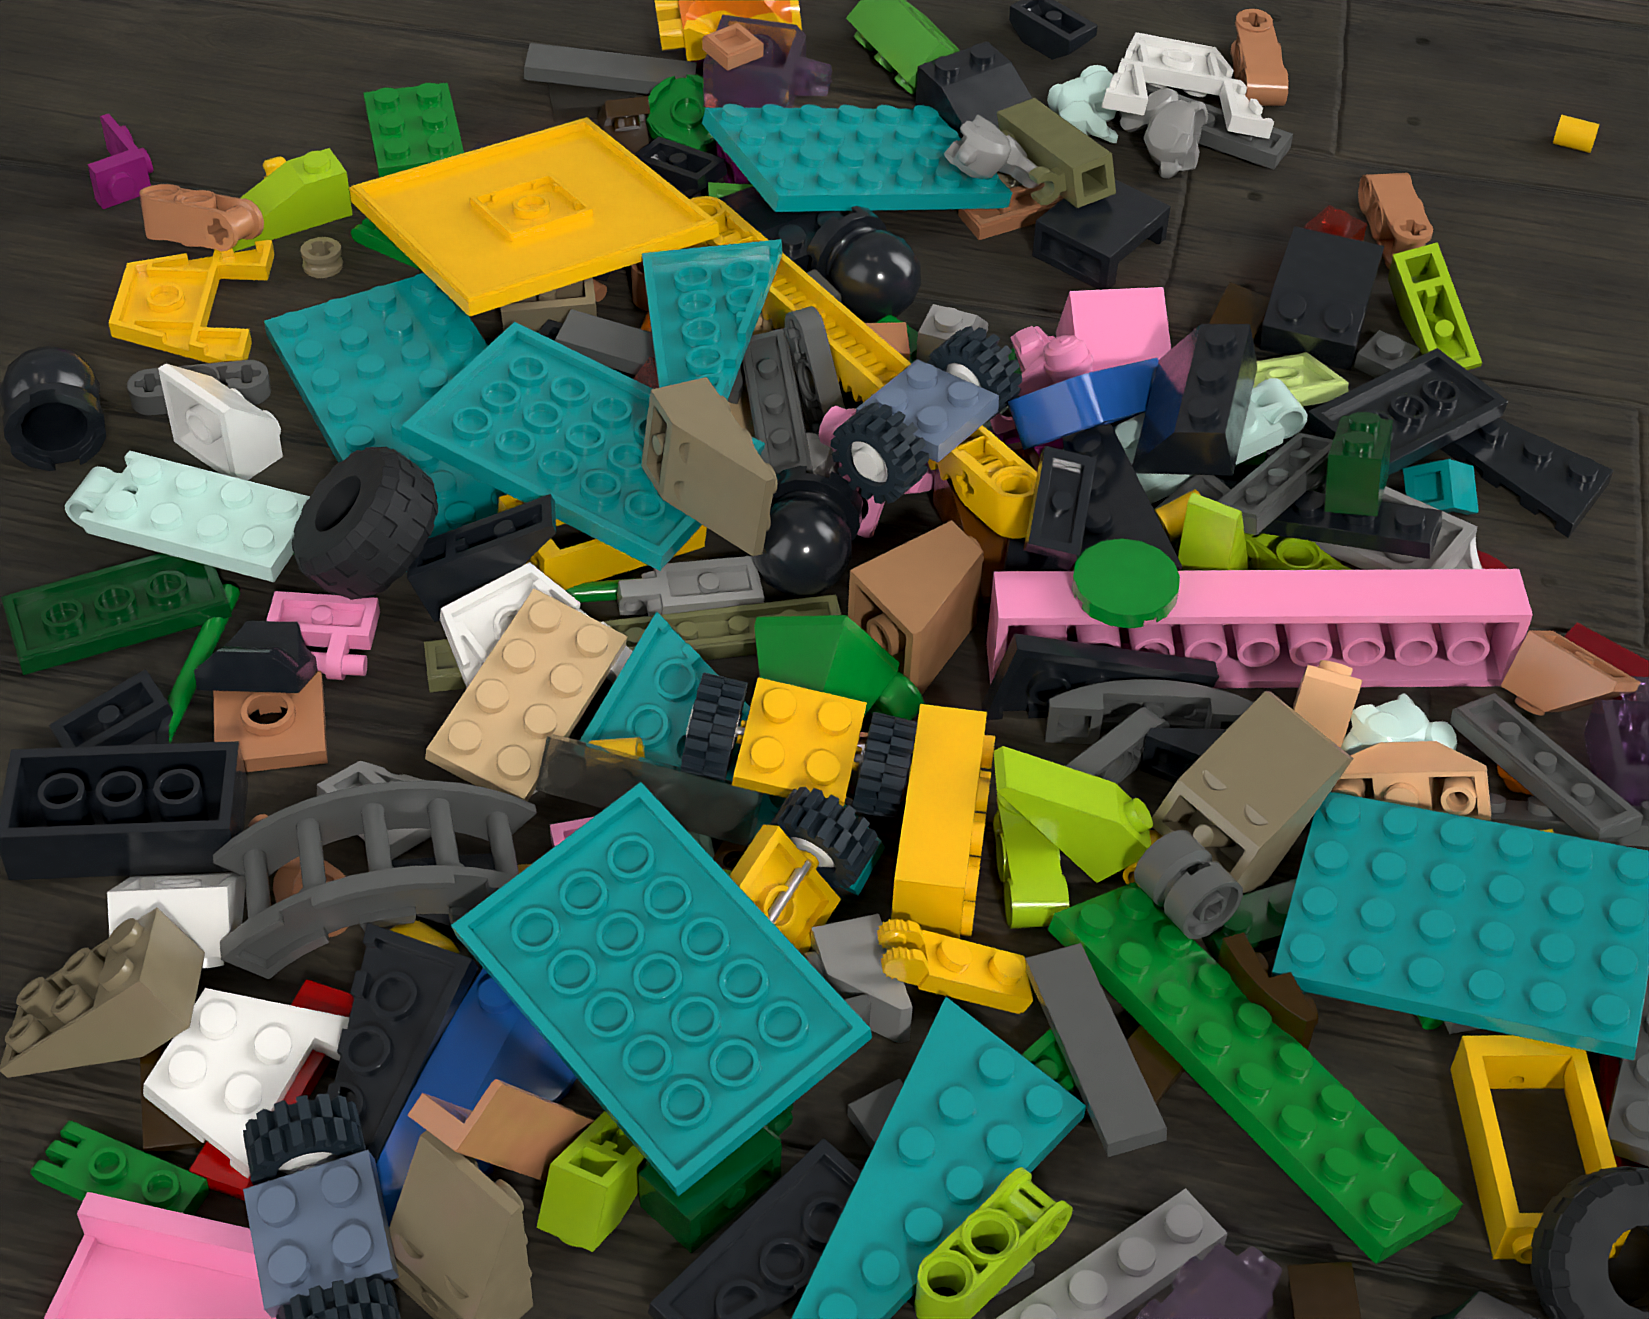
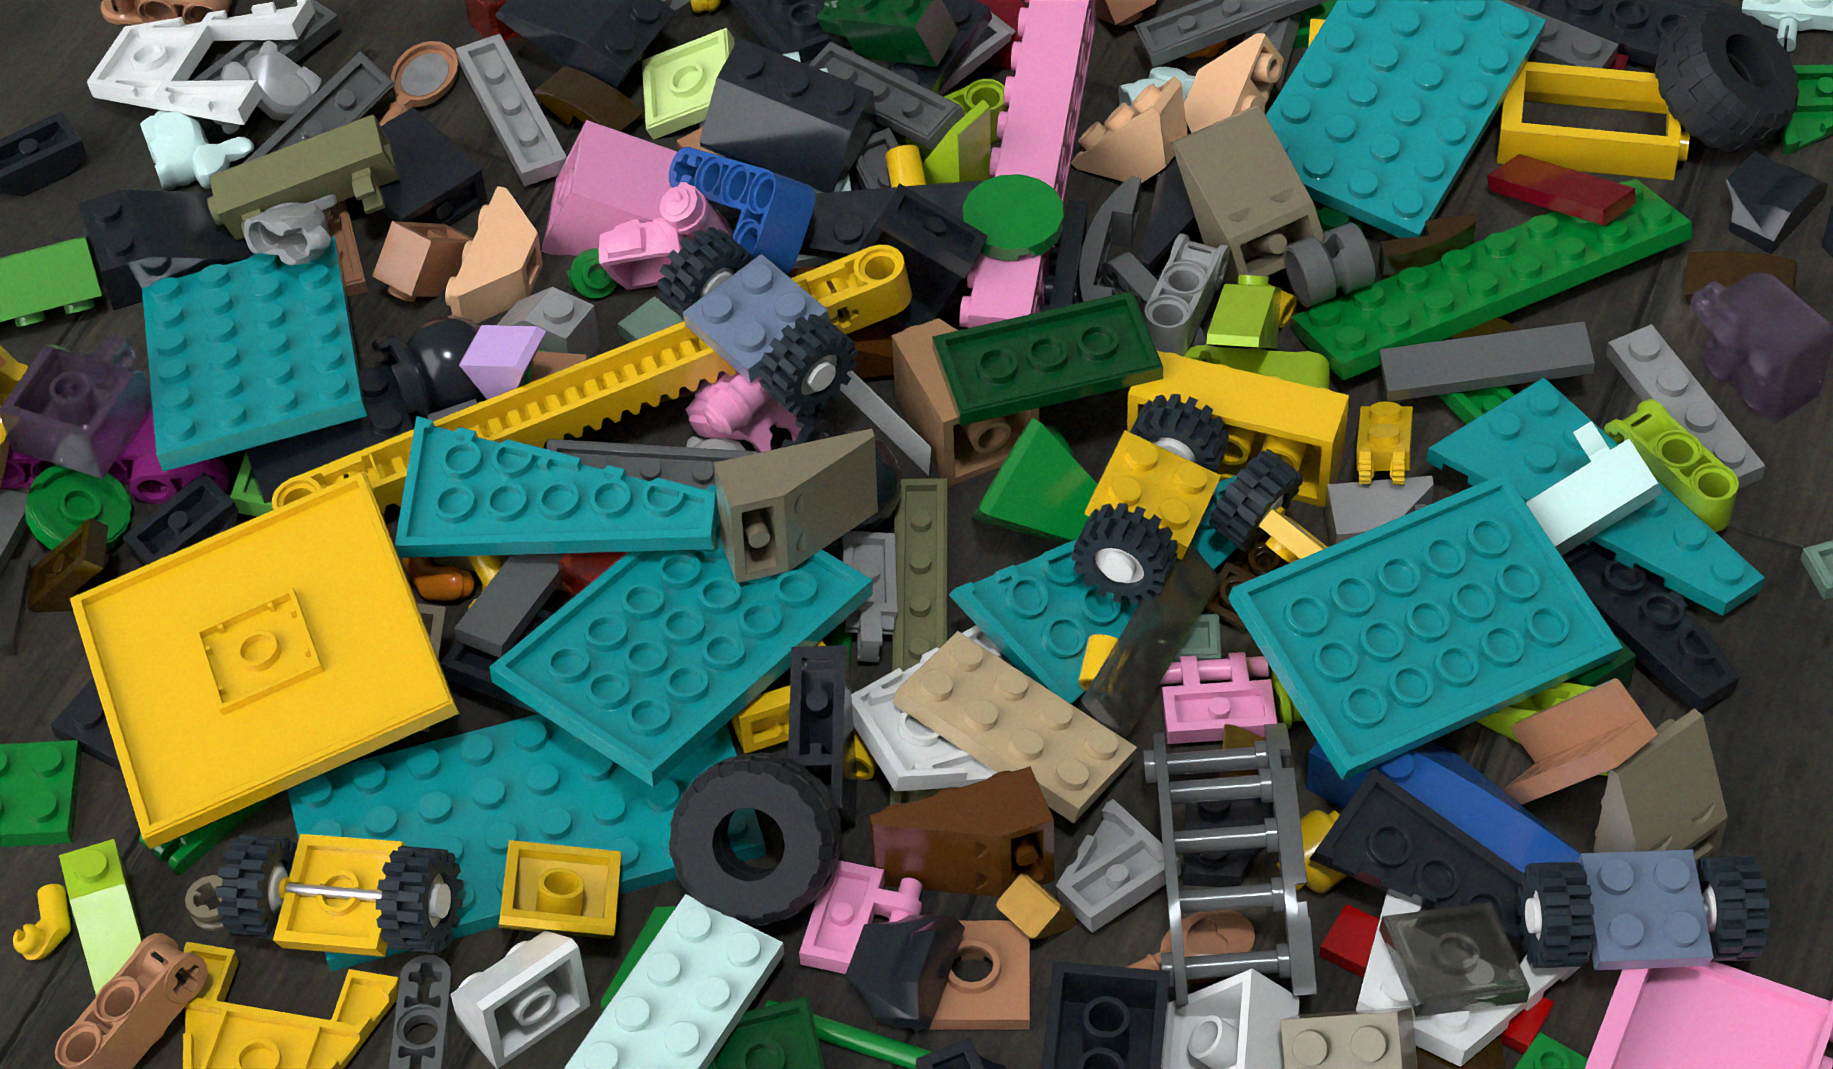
camera: 75 degrees left, 5 degrees up
nougat tile [703,23,764,71] -> none
dark grey beam [785,306,845,436] -> none
none -> plate [216,834,463,957]
none -> dark grey tile [244,51,395,163]
none -> nougat slope [372,221,474,302]
none -> piece [379,41,458,126]
none -> light nougat slope [445,186,543,323]
none -> light grey plate [456,34,567,187]
none -> lavender slope [459,325,546,400]
none -> yellow slope [499,840,621,939]
none -> reddish brown slope [869,766,1055,897]
none -> dark green tile [932,291,1163,426]
none -> pearl gold slope [996,874,1078,939]
none -> light grey piece [1144,233,1230,357]
none -> clear smoke tile [1379,902,1530,1017]
none -> dark red tile [1487,154,1636,226]
none -> light aqua brick [1526,421,1663,556]

